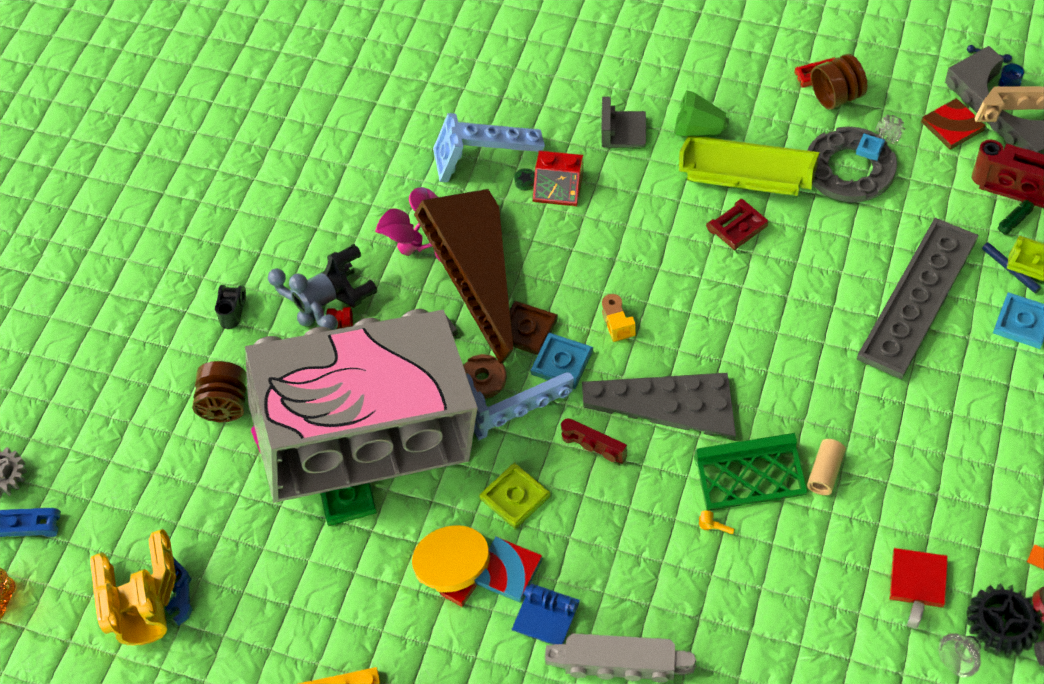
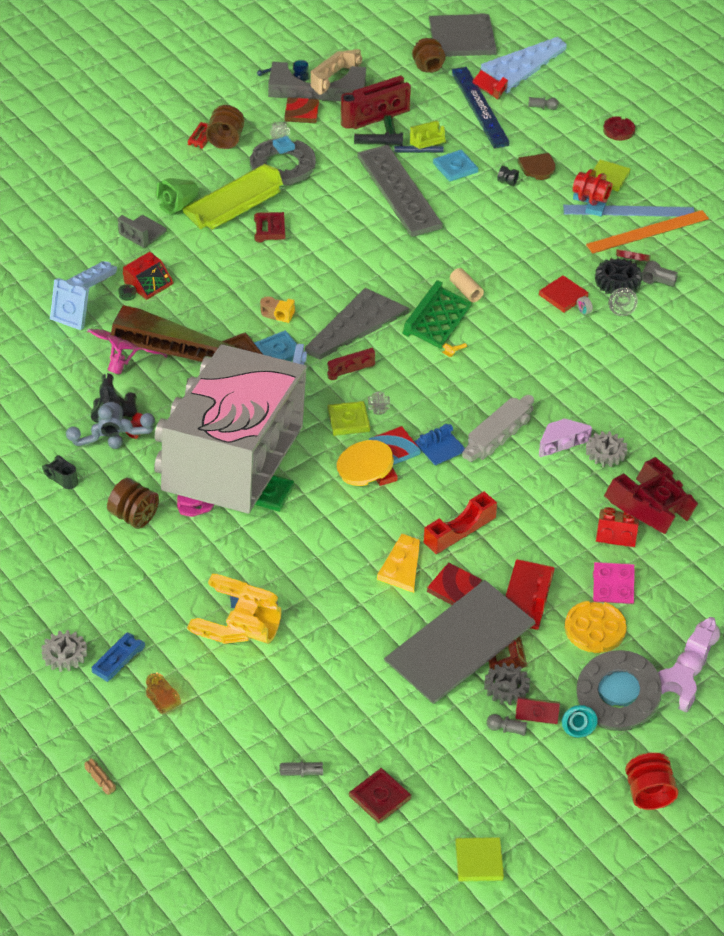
camera: 60 degrees left, 10 degrees down
none -> black pin [354,132,403,146]
none -> clear gear [368,392,390,415]

